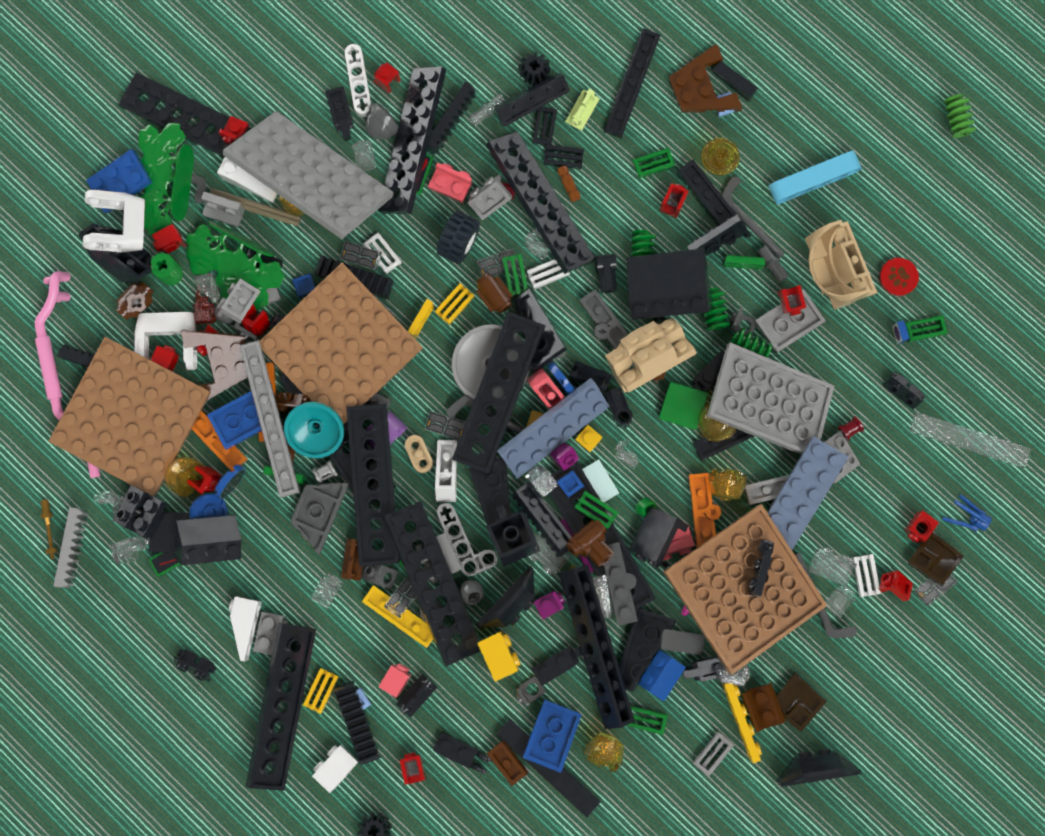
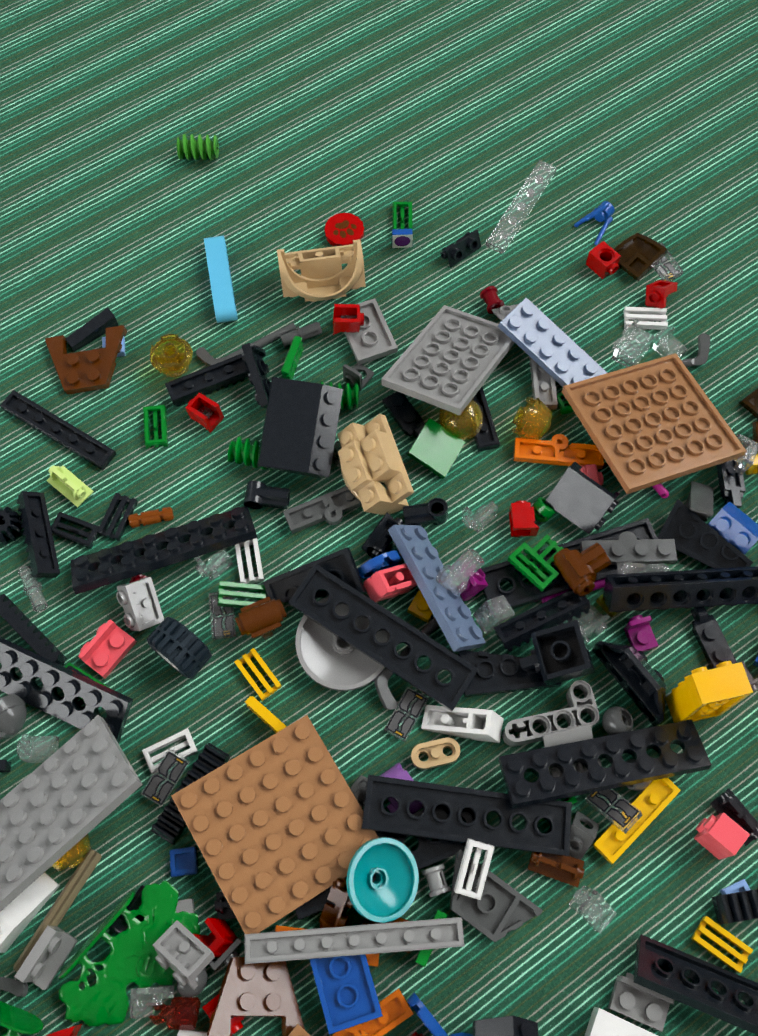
camera: 80 degrees left, 15 degrees down
blue tile [557,470,584,498] -> none
yellow plate [575,425,603,453] -> none
light aqua tile [582,460,619,502] -> none
green piece [730,328,772,358] -> none
black hinge [748,539,774,597] -> none
none -> clear piece [436,549,485,595]
none -> white tile [454,838,494,900]
none -> red window [508,500,540,537]
none -> green tile [508,542,559,592]

